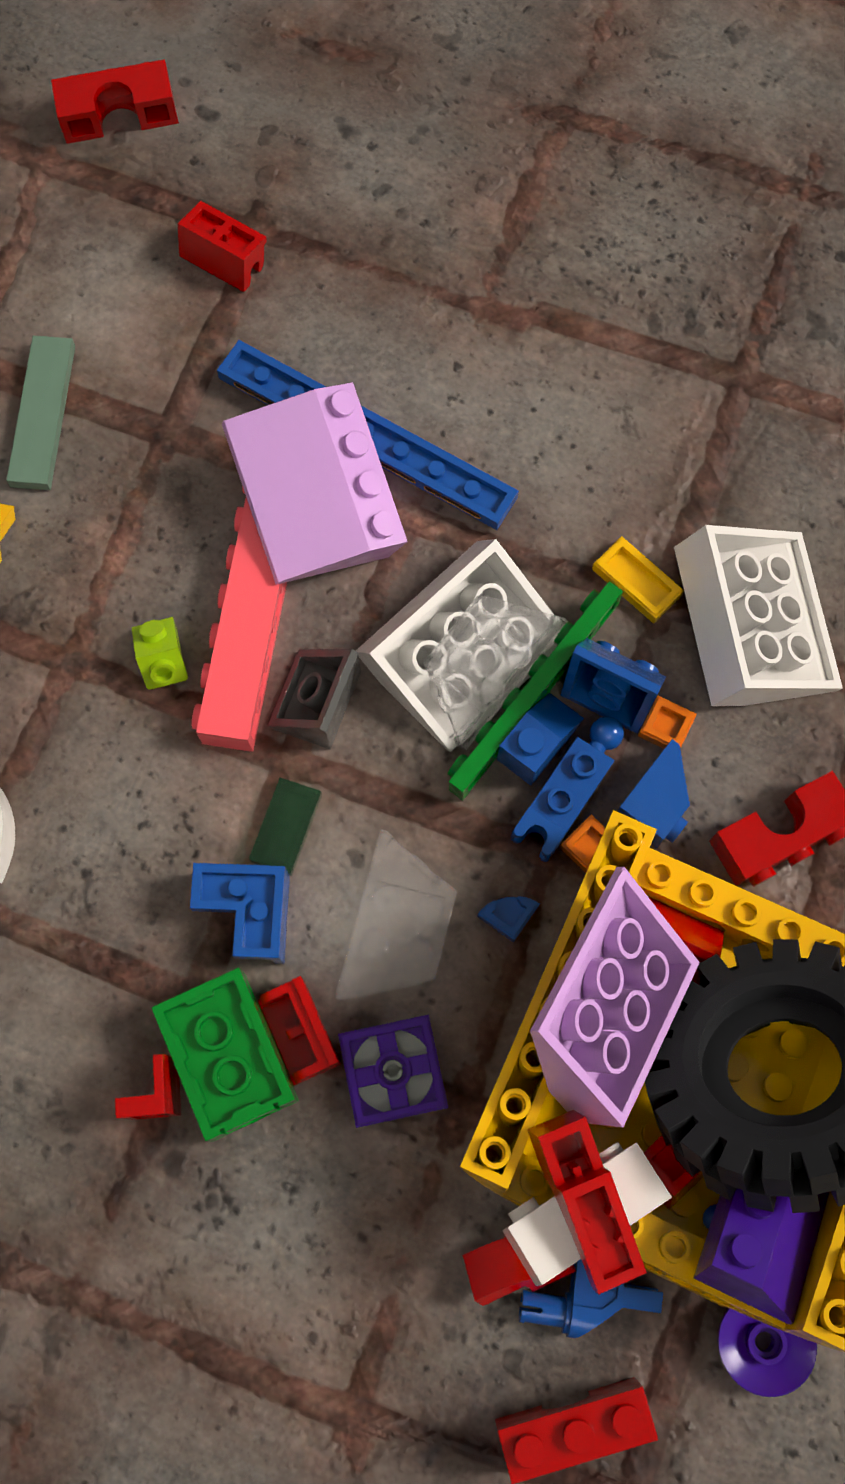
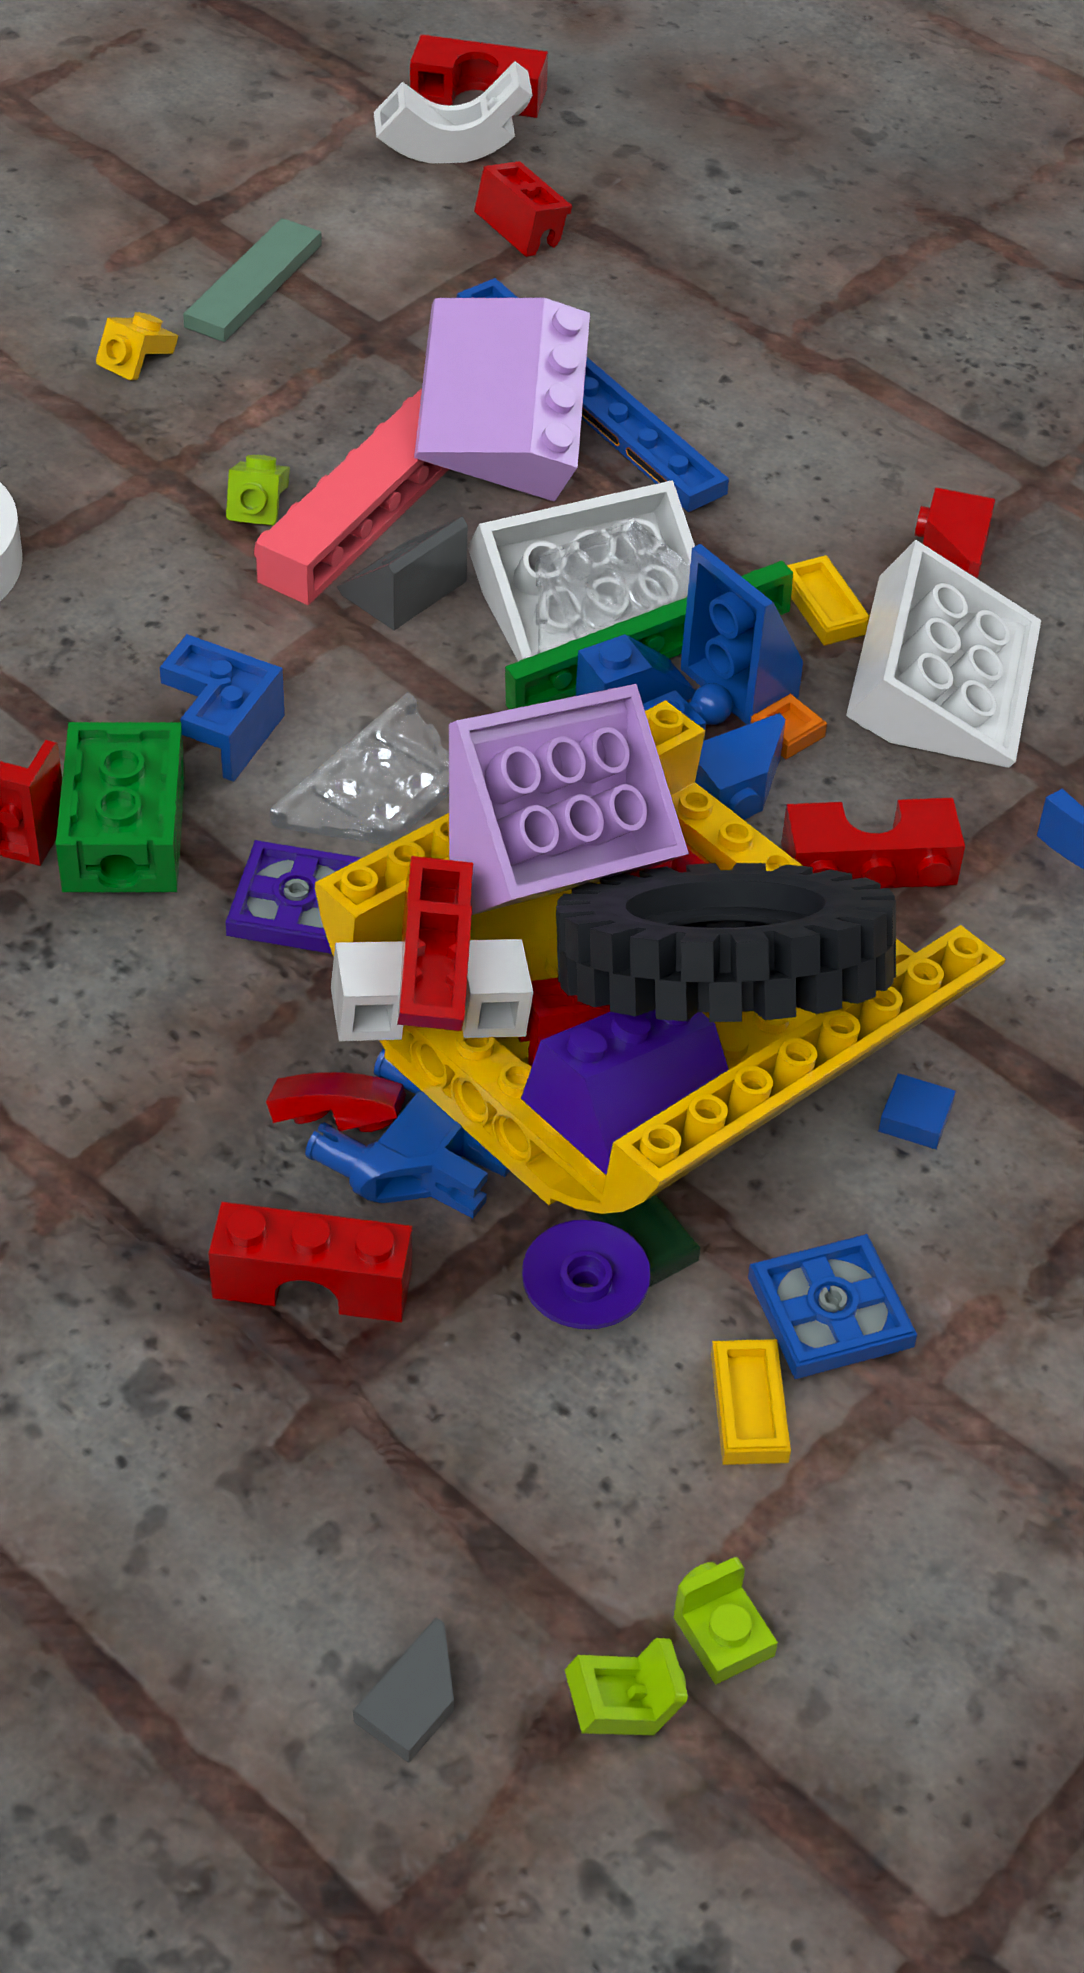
camera: 20 degrees right, 25 degrees down
clear green tile [249,777,322,876] -> none
red hinge [257,976,341,1086] -> none
none -> white arch [374,61,532,163]
none -> red slope [915,487,995,579]

